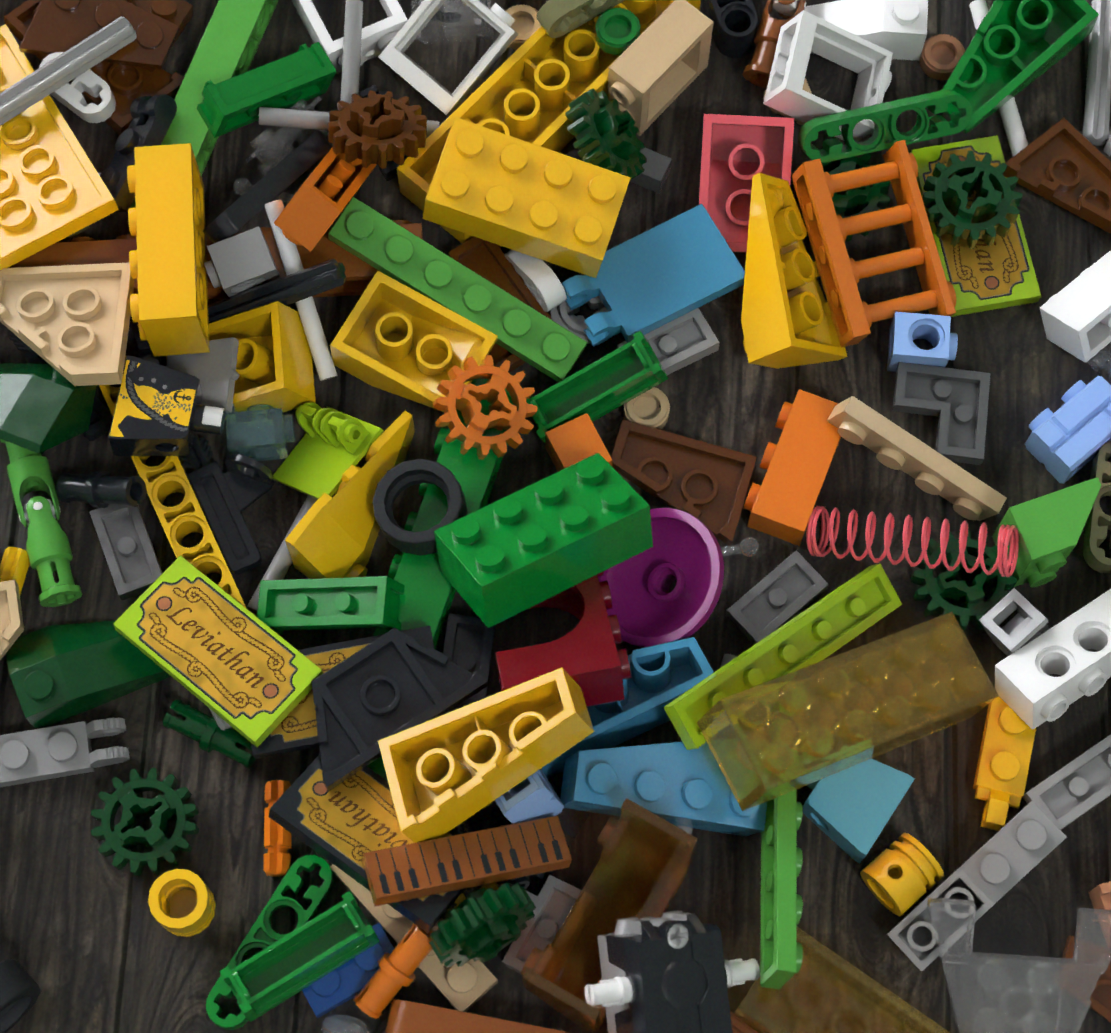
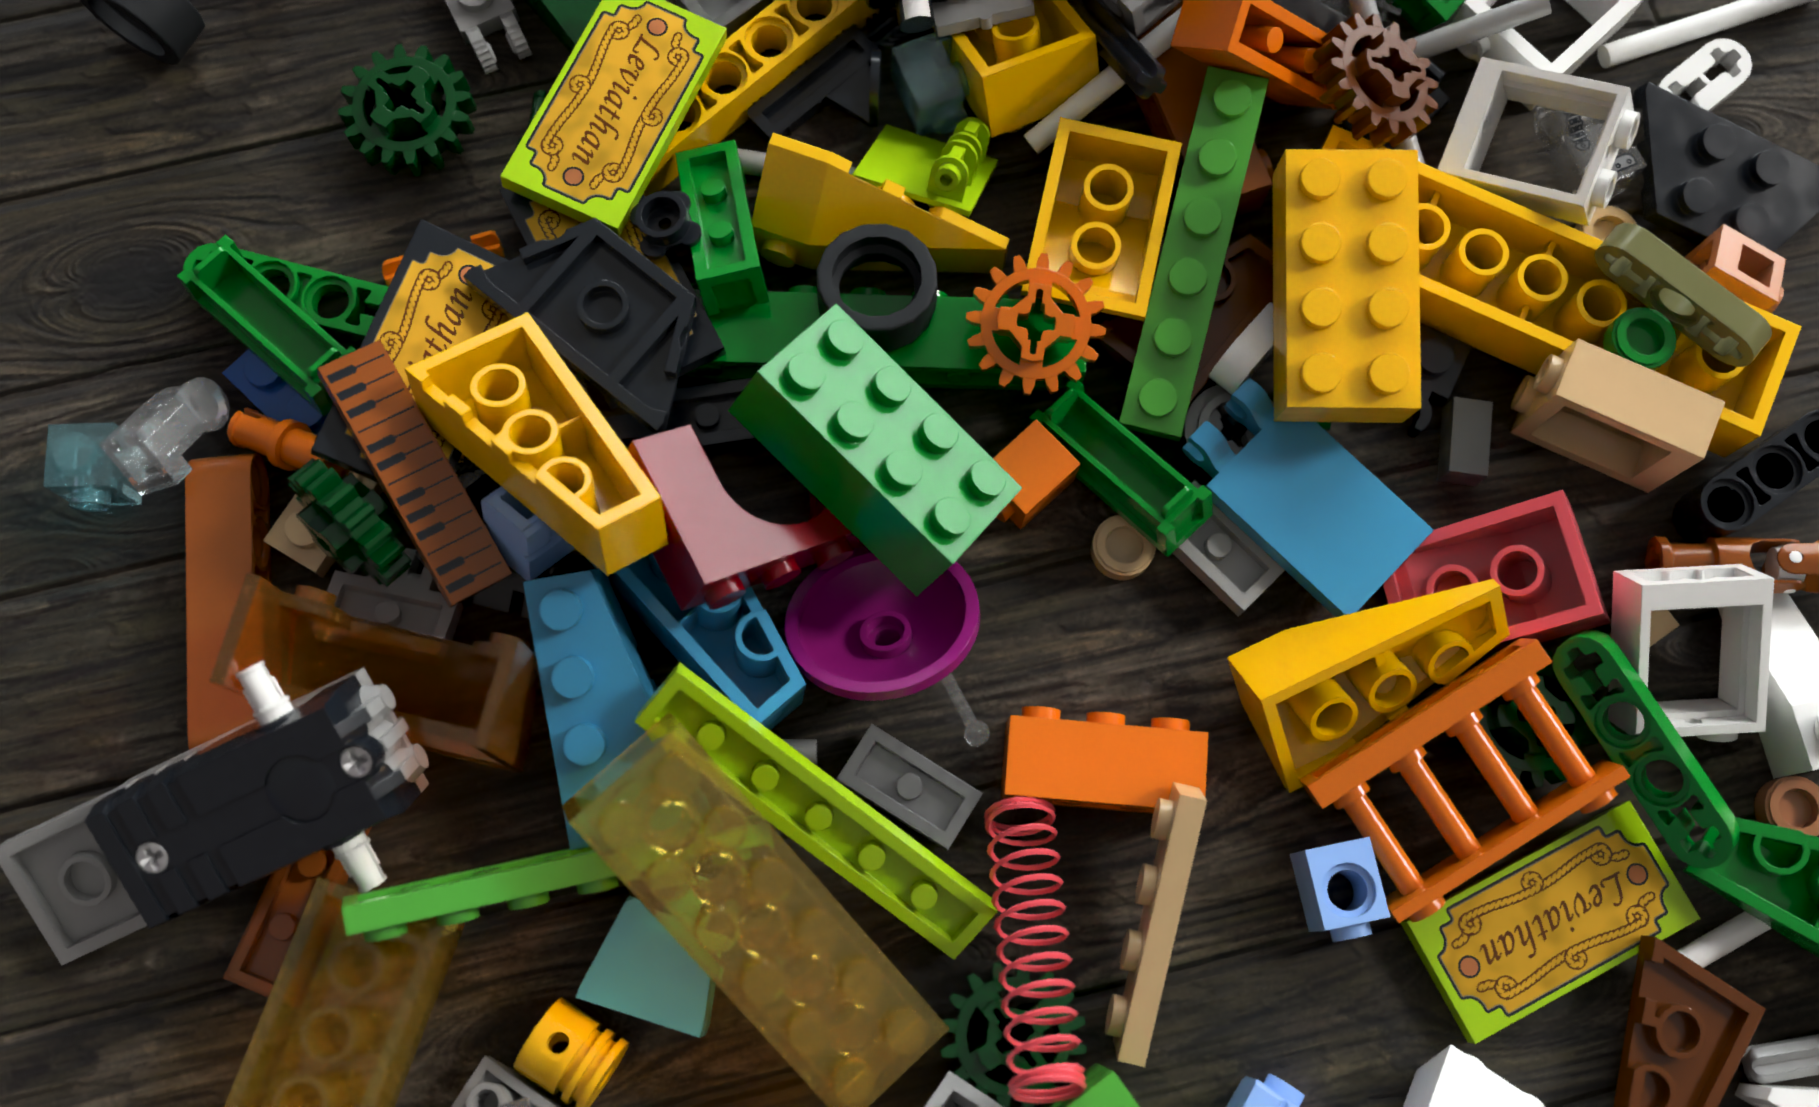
camera: 70 degrees right, 5 degrees up
yellow piece [148,869,216,937] -> none
dark green gear [565,89,647,180] -> none
reddish brown wing [611,419,757,547] -> none
dark grey plate [892,362,991,465] -> none
dark green gear [922,151,1022,249] -> none
none -> black plate [630,191,702,260]

